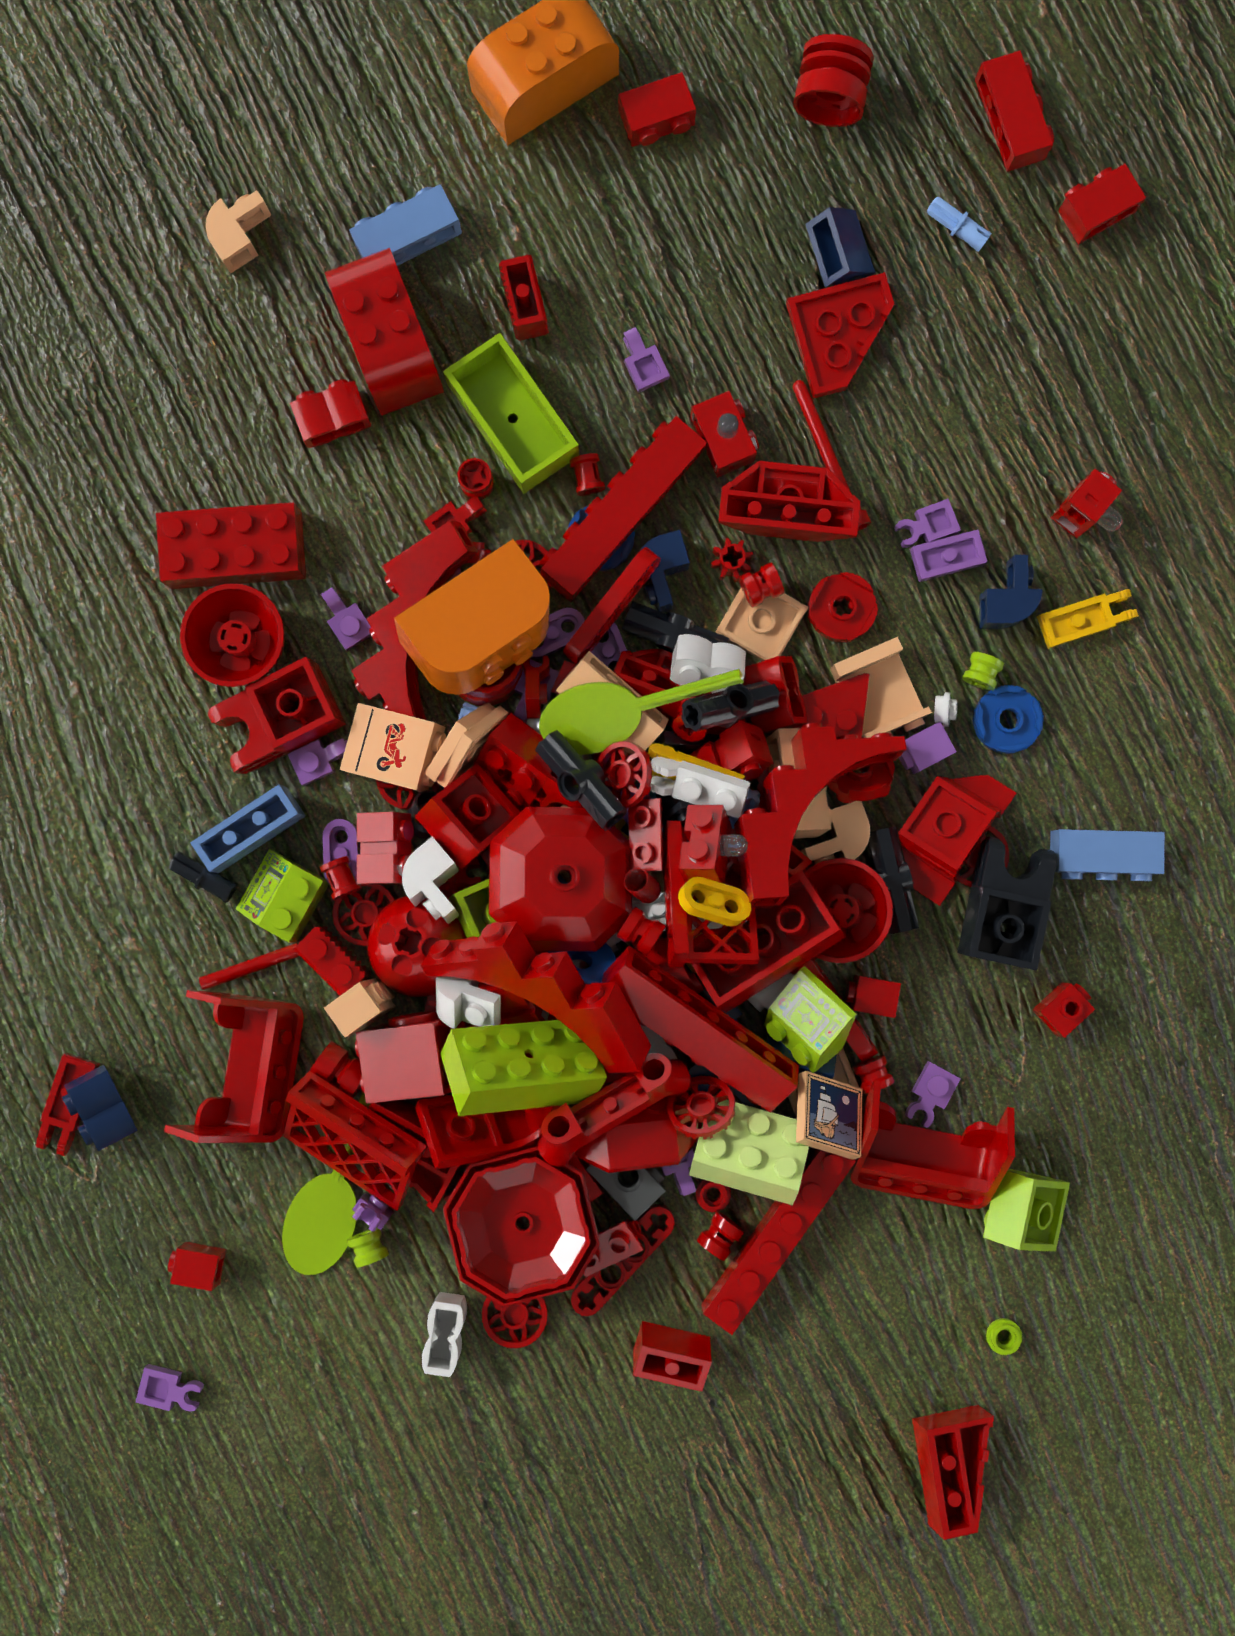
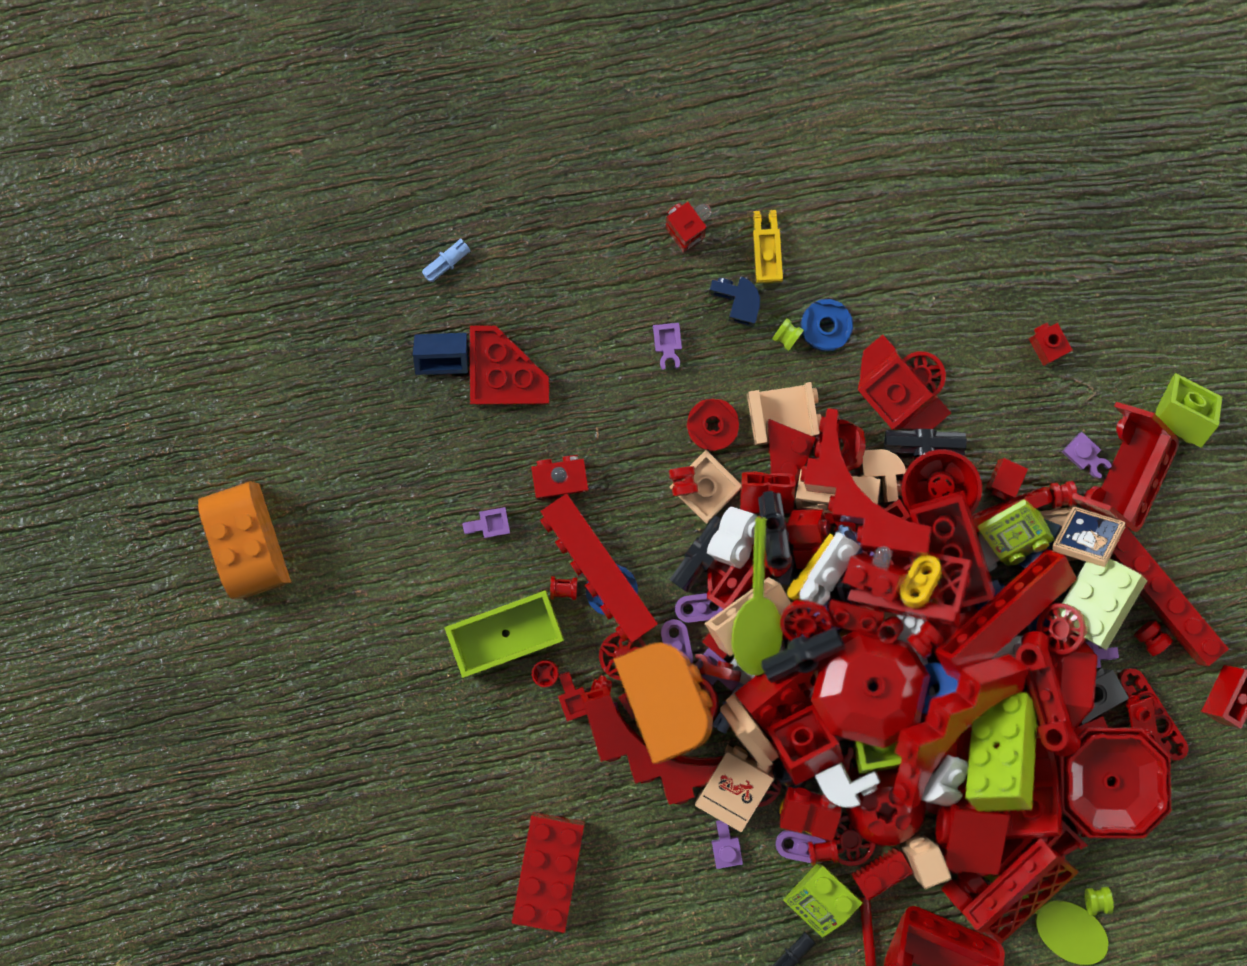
camera: 75 degrees left, 0 degrees up
red piece [180,584,285,687] -> none
medium blue brick [190,784,306,873] -> none
light nougat brick [206,190,271,274] -> none
red brick [208,656,346,774] -> none
red brick [290,379,371,448] -> none
medium lavender plate [321,587,371,651] -> none
red brick [324,247,444,416] -> none
medium blue brick [349,184,462,266] -> none
medium lavender plate [352,1192,394,1232] -> none
white brick [422,1292,467,1377] -> none
red wheel [482,1297,548,1348] -> none
red brick [499,255,549,341] -> none
red beam [563,547,661,665] -> none
red brick [618,72,696,147] -> none
dark blue brick [641,530,690,612] -> none
red plate [696,1180,731,1212] -> none
red gear [710,538,753,582] -> none
red wedge [718,461,861,542] -> none
red wheel [793,34,874,127] -> none
red piece [793,380,871,531] -> none
medium lavender brick [899,722,957,774] -> none
medium lavender plate [910,530,987,582] -> none
white plate [934,692,957,727] -> none
black brick [957,837,1057,971] -> none
red brick [975,50,1054,172] -> none
medium blue brick [1050,829,1165,881] -> none
red brick [1058,163,1146,245] -> none

